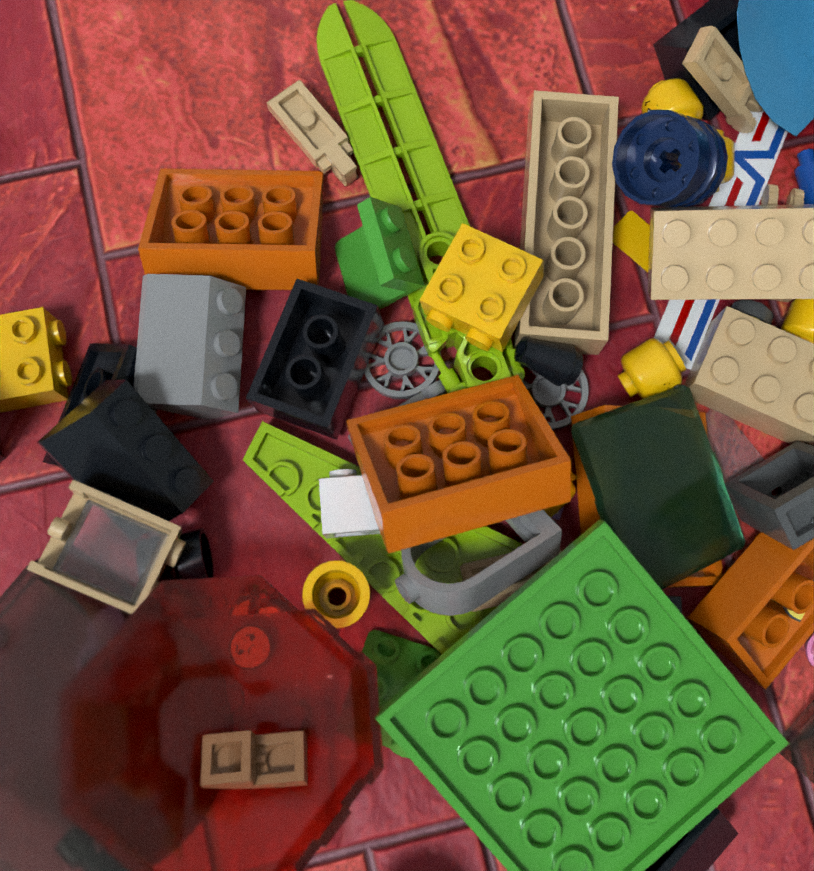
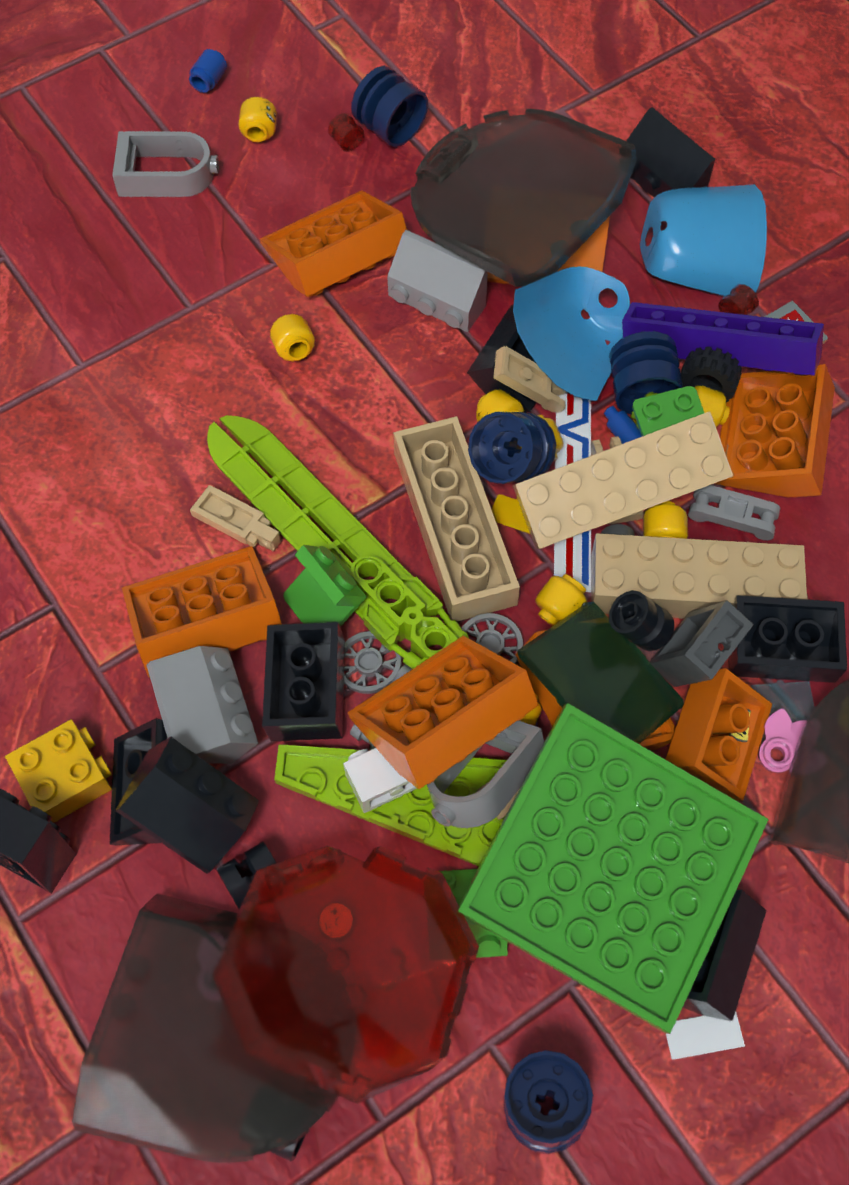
camera: 20 degrees left, 15 degrees down
window [27,480,186,618] -> none
medium nougat slope [201,730,308,789] -> none
yellow plant [302,560,370,628] -> none
yellow brick [419,223,544,352] -> none
black cone [514,337,583,386] -> none
none -> black wheel [609,590,674,651]

